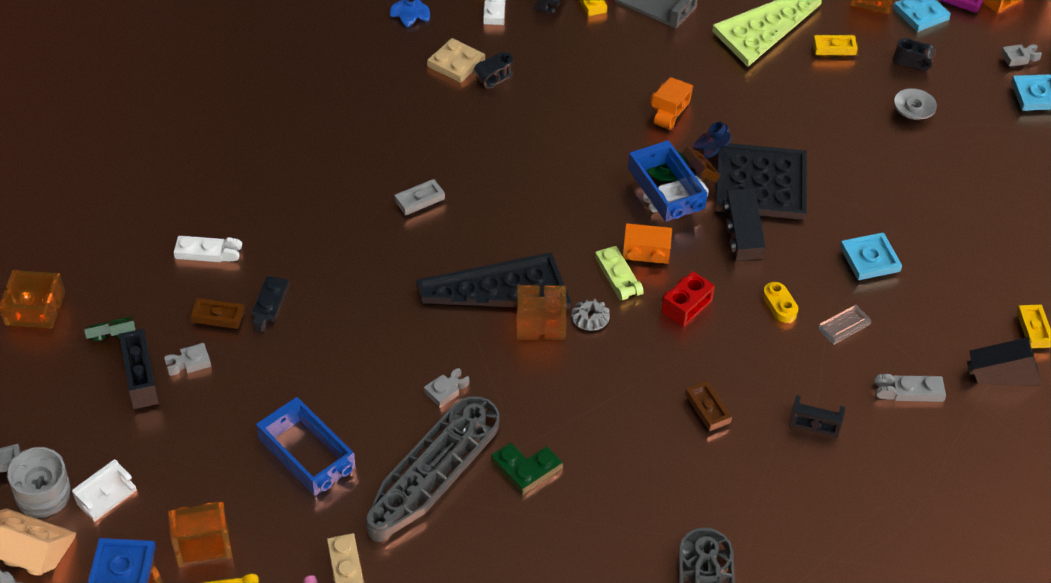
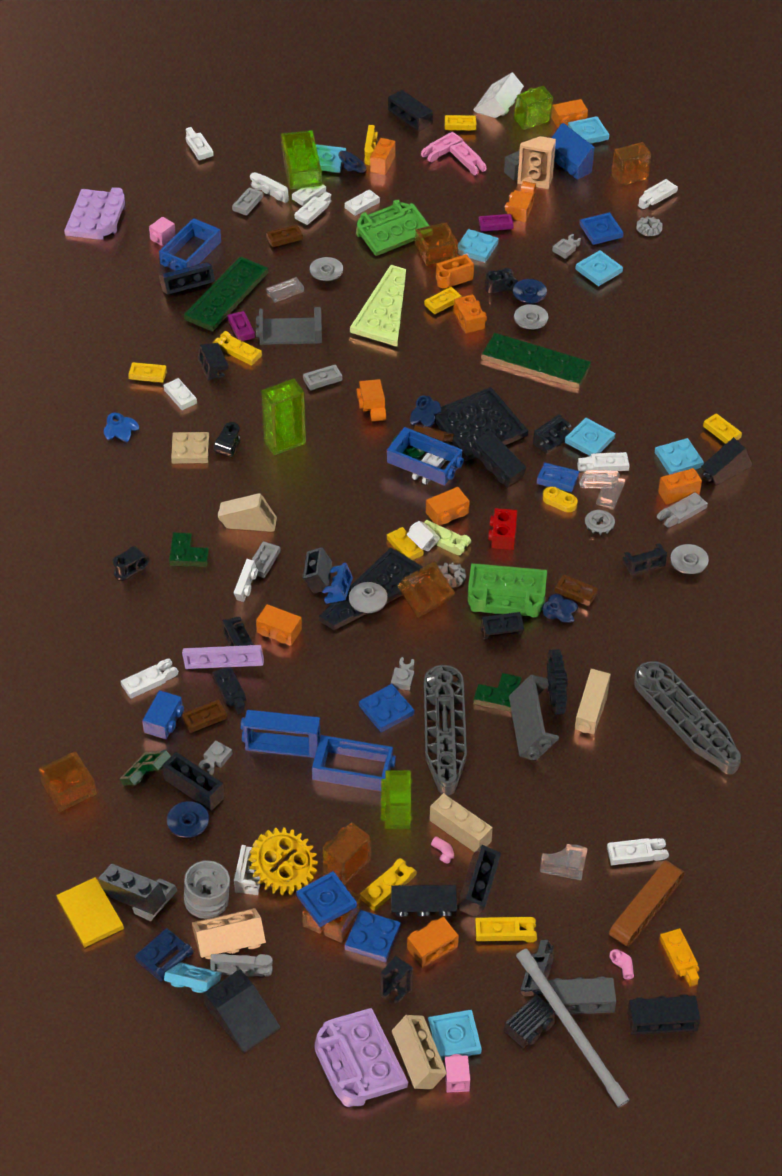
camera: 35 degrees left, 0 degrees up
none -> black piece [113,546,150,580]
none -> blue brick [142,690,184,739]
none -> dark blue dish [167,801,209,838]
none -> dark green plate [169,532,209,567]
none -> lavender plate [182,645,264,669]
none -> tan slope [218,493,277,532]
none -> black hinge [222,617,255,646]
none -> white plate [234,559,258,602]
none -> blue window [241,710,321,758]
none -> yellow gear [248,827,318,895]
none -> orange brick [256,604,302,646]
none -> clear neon green brick [261,378,306,455]
none -> black brick [302,547,332,593]
none -> light grey plate [303,364,342,390]
none -> blue hinge [323,563,353,604]
none -> light grey dish [349,582,387,613]
none -> blue plate [359,684,414,733]
none -> clear neon green brick [381,770,413,829]
none -> yellow plate [387,527,424,560]
none -> white brick [407,521,440,552]
none -> orange hinge [436,254,474,288]
none -> orange brick [453,295,487,333]
none -> bright green plate [468,563,547,617]
none -> black hinge [480,612,524,639]
none -> dark green plate [481,333,591,389]
none -> dark grey panel [509,675,559,760]
none -> dark blue dish [513,279,547,303]
none -> black hinge [533,414,572,454]
none -> blue plate [537,462,579,492]
none -> dark blue plate [543,594,578,622]
none -> black gear [546,649,568,715]
none -> tan slope [575,669,610,734]
none -> white hinge [577,452,630,472]
none -> clear tile [579,471,620,488]
none -> light grey gear [585,510,615,535]
none -> medium azure plate [655,438,704,475]
none -> orange brick [658,468,702,505]
none -> light grey dish [670,544,709,574]

